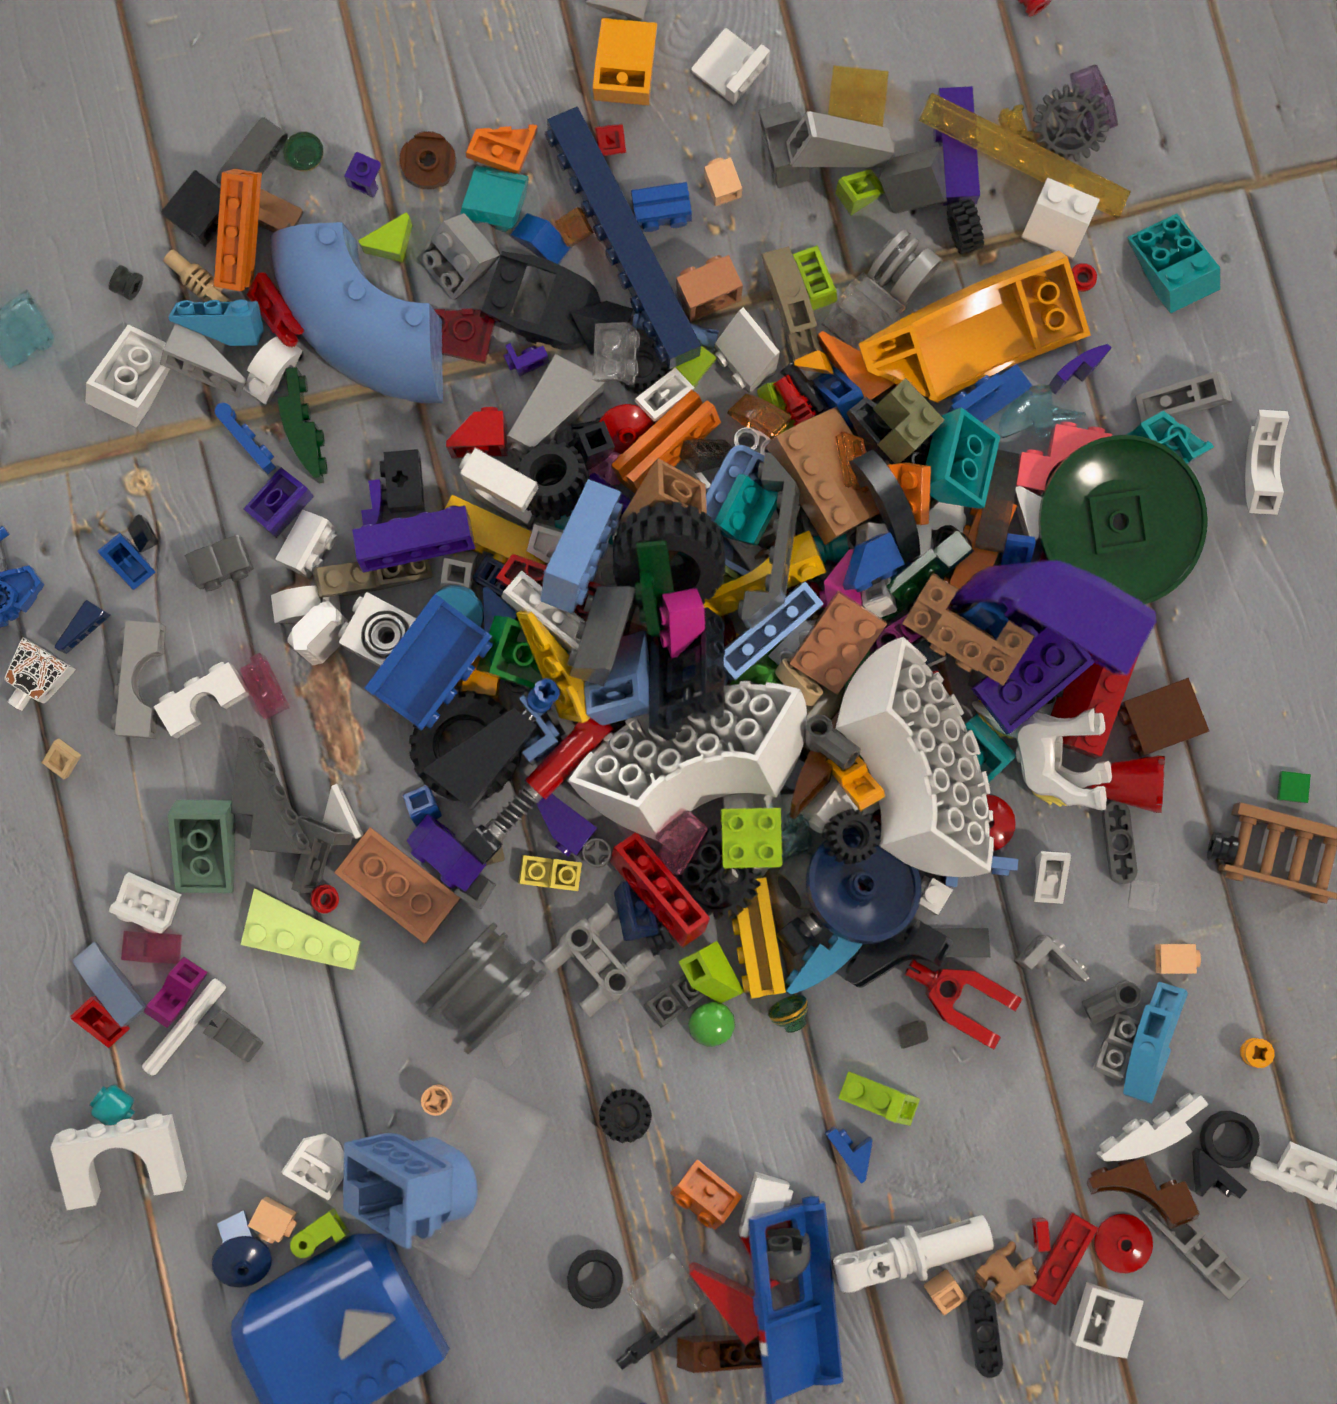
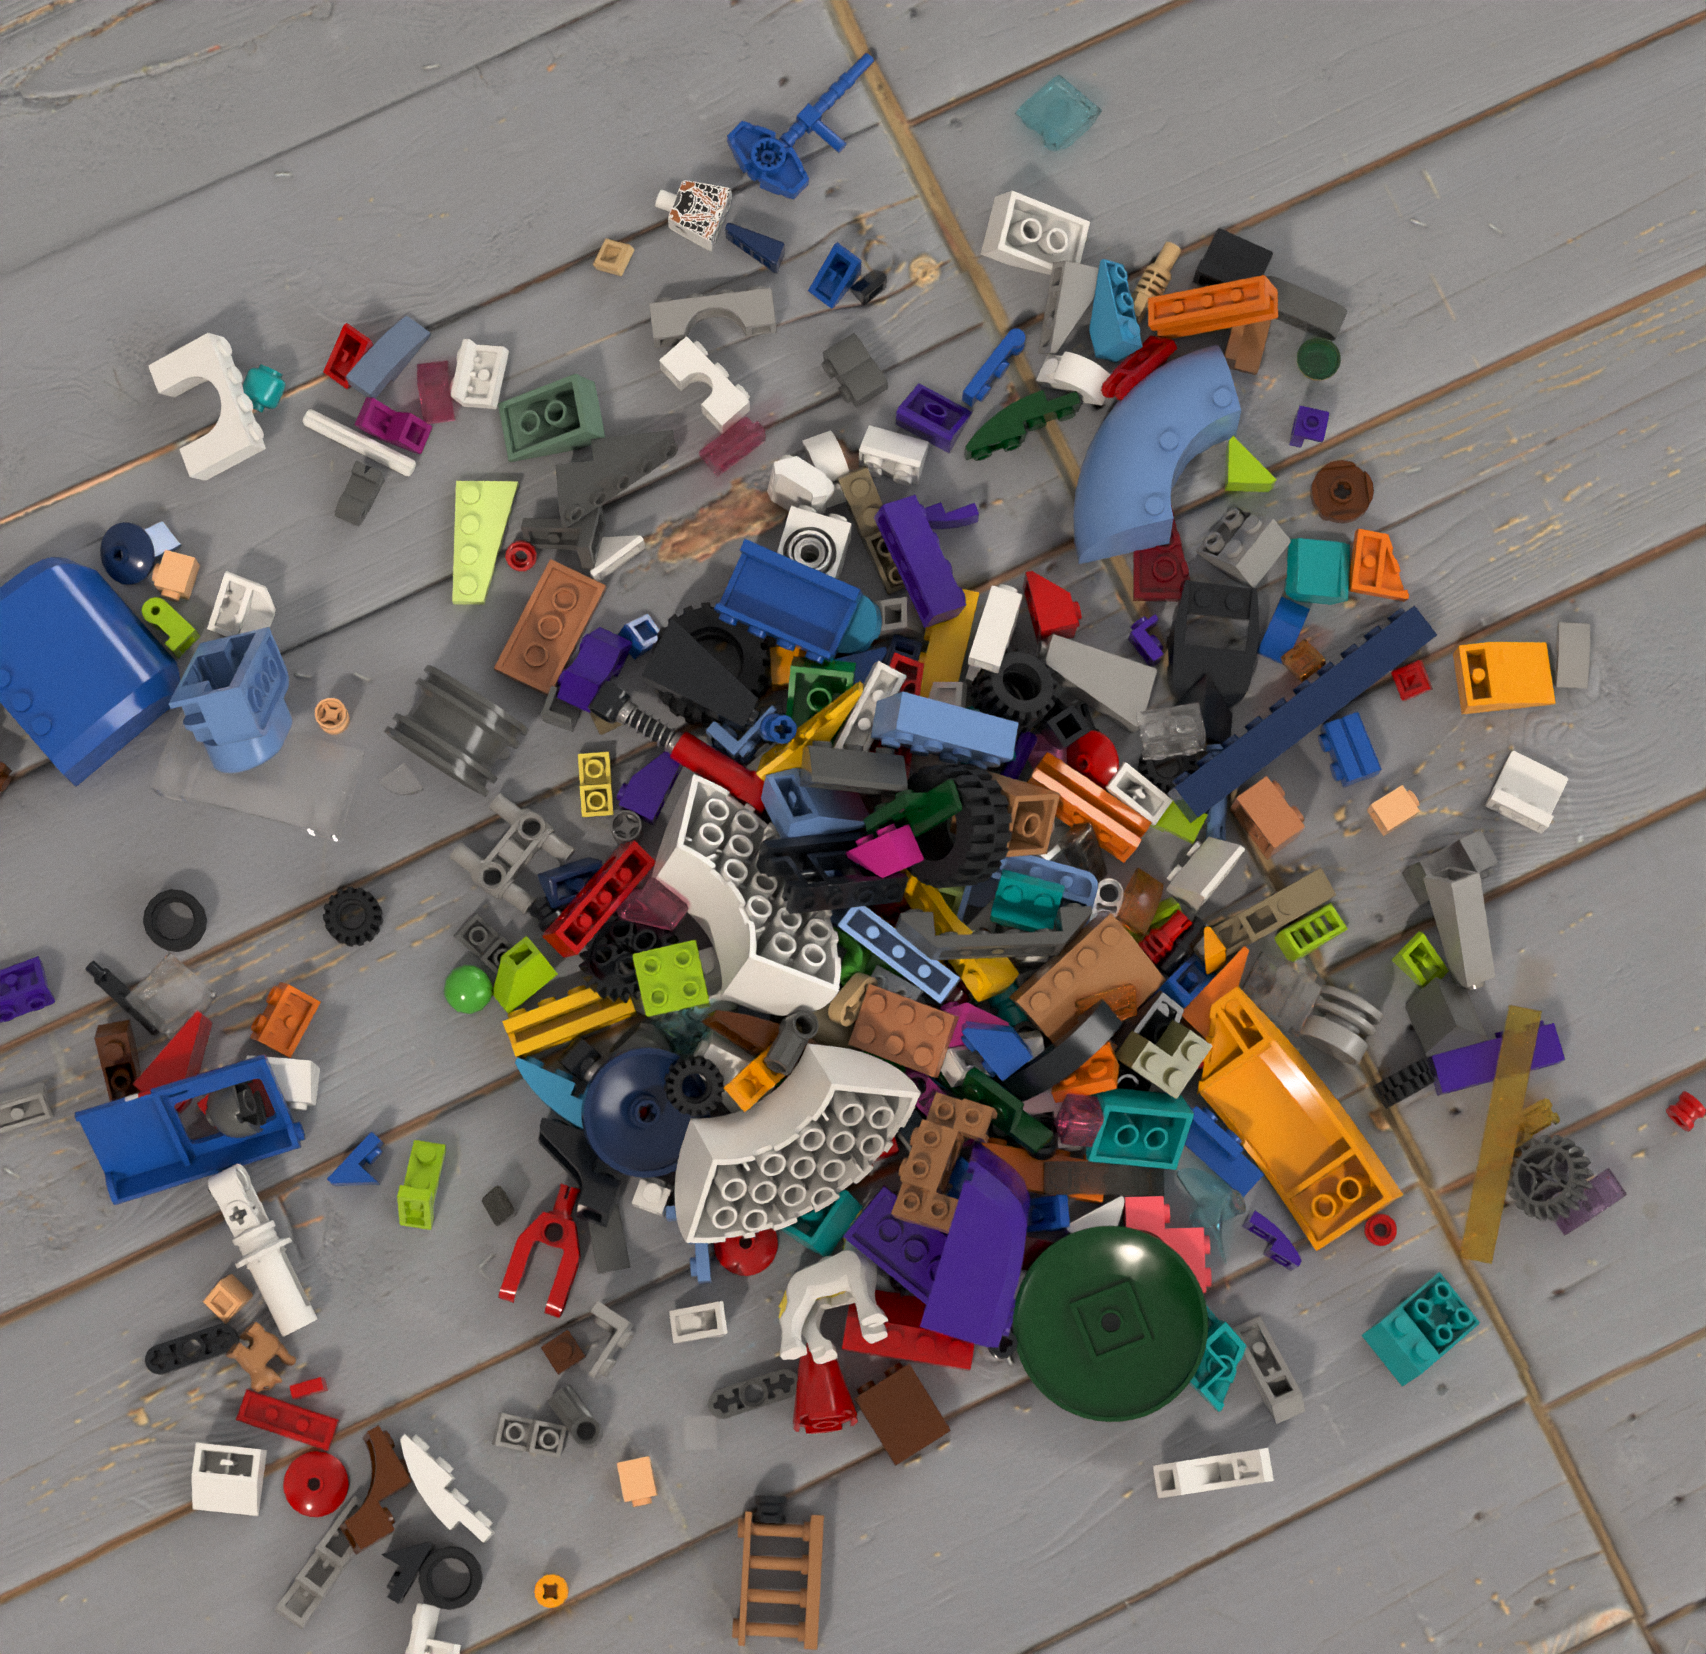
camera: 75 degrees right, 5 degrees down
pearl dark grey wheel [109,265,143,300] -> none
light grey slope [339,1309,396,1360] -> none
black brick [379,449,425,513] -> none
clear green piece [768,995,808,1033] -> none
clear yellow slope [828,65,889,127] -> none
white slope [1021,178,1100,260] -> none
dark azure slope [1123,981,1188,1104] -> none
green tile [1277,771,1311,803] -> none
none -> reddish brown plate [541,1329,586,1375]
none -> clear pink brick [1054,1094,1105,1147]

